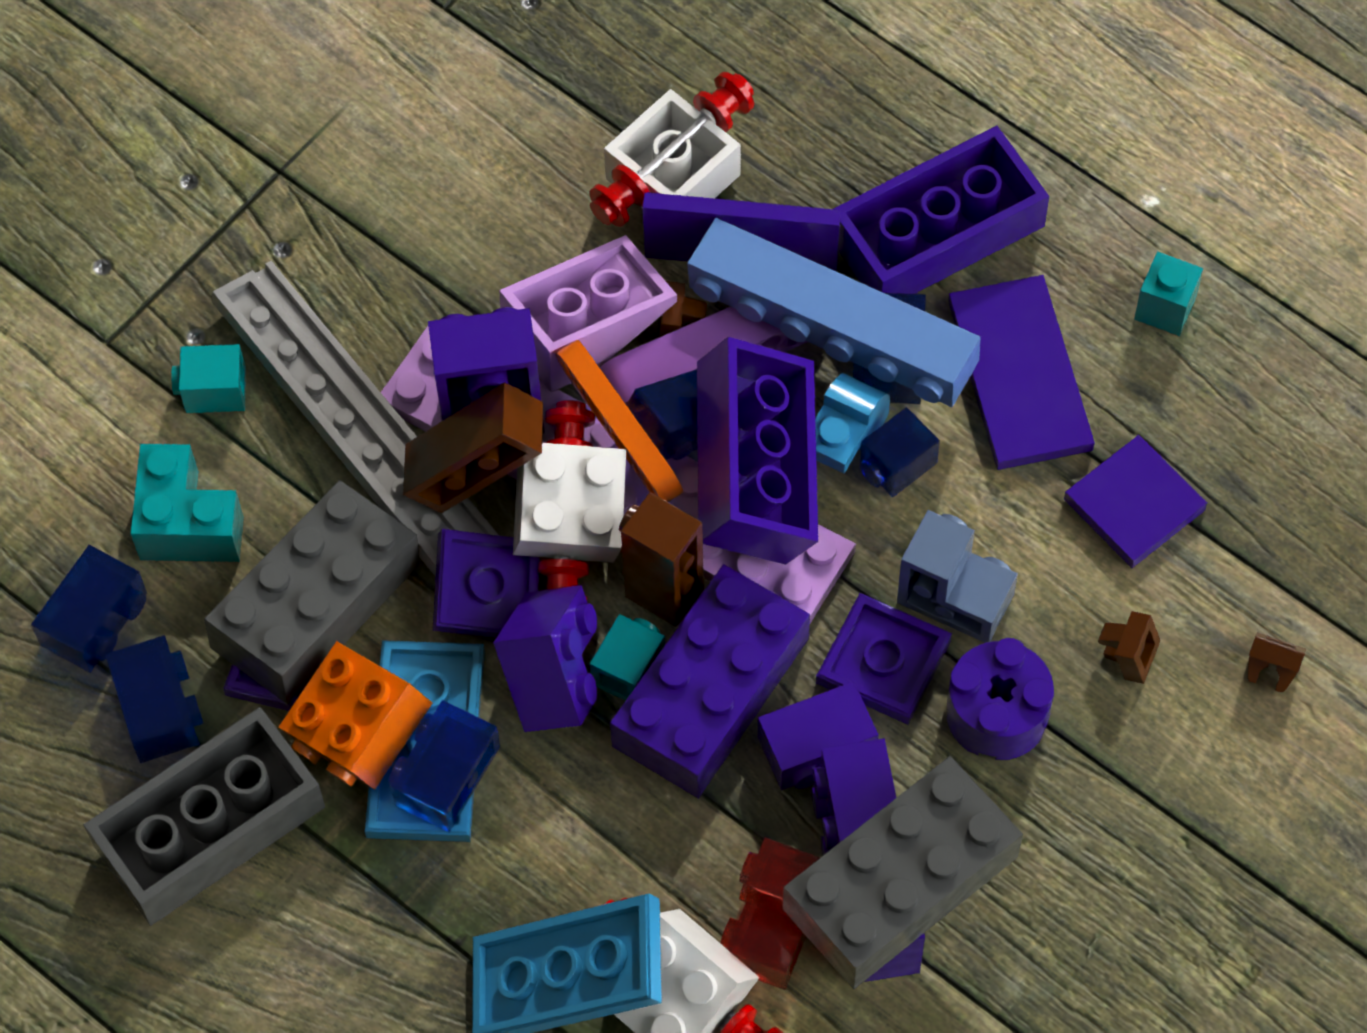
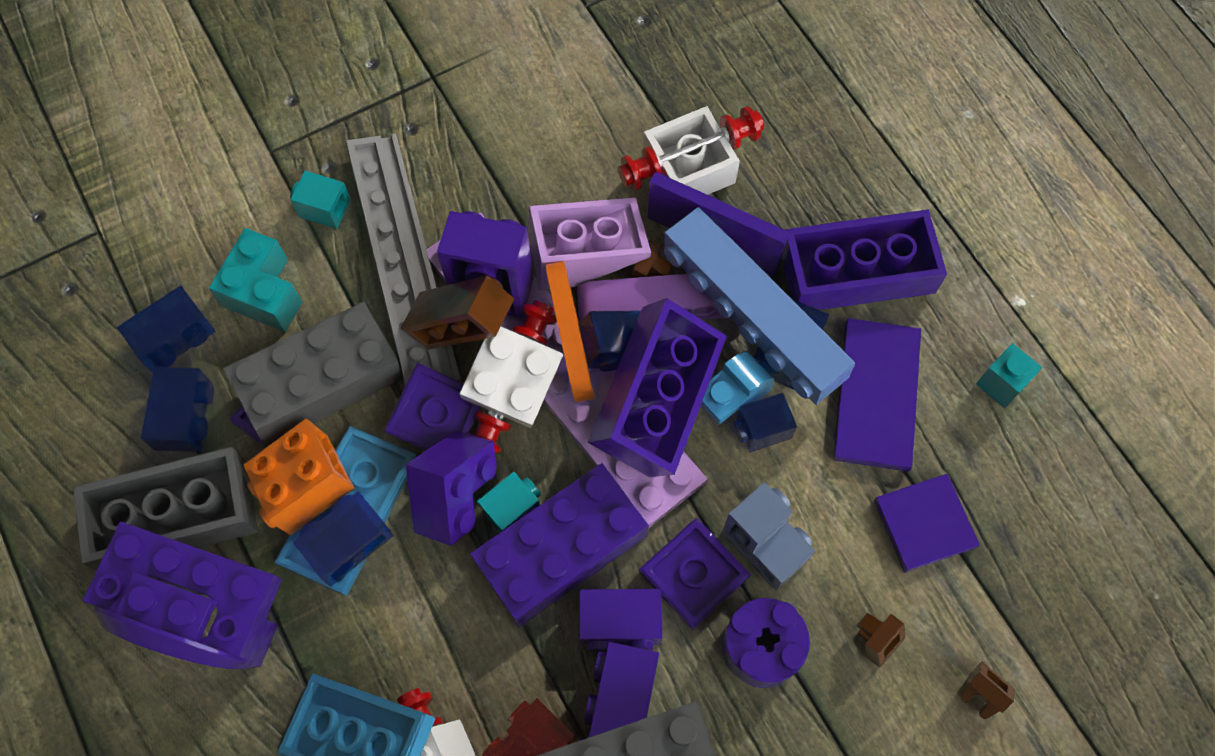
camera: 20 degrees right, 5 degrees up
reddish brown brick [619,492,704,627] -> none
none -> dark purple piece [83,521,282,669]

